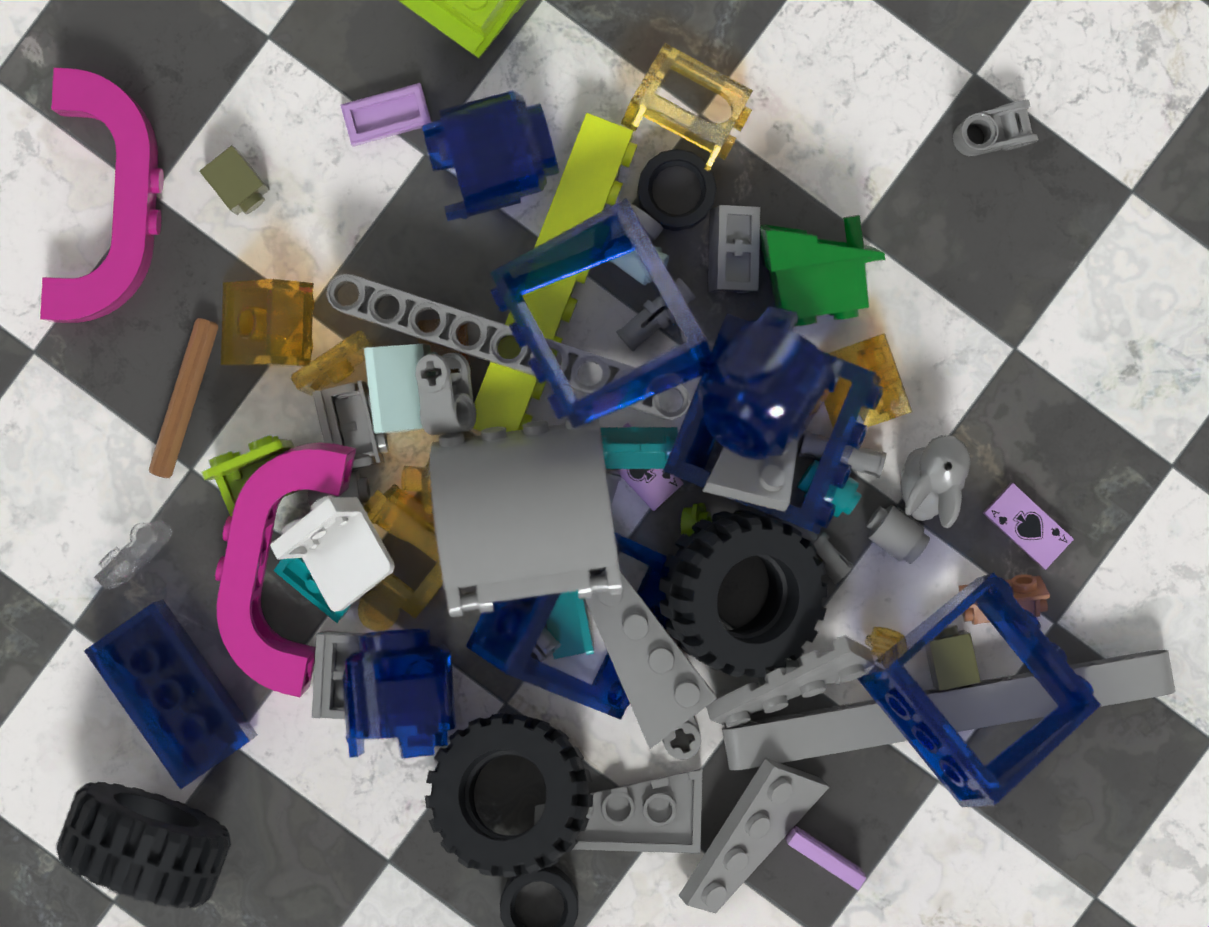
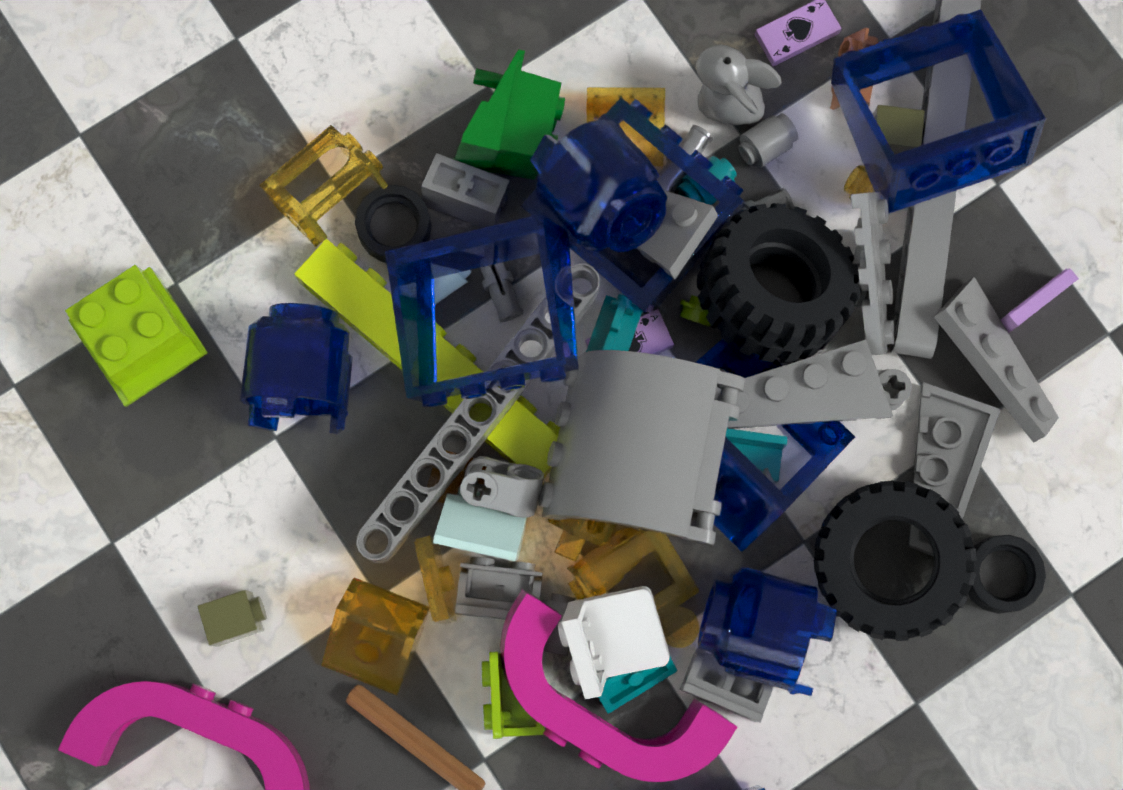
camera: 70 degrees left, 10 degrees down
lavender tile [340,83,432,147] -> none

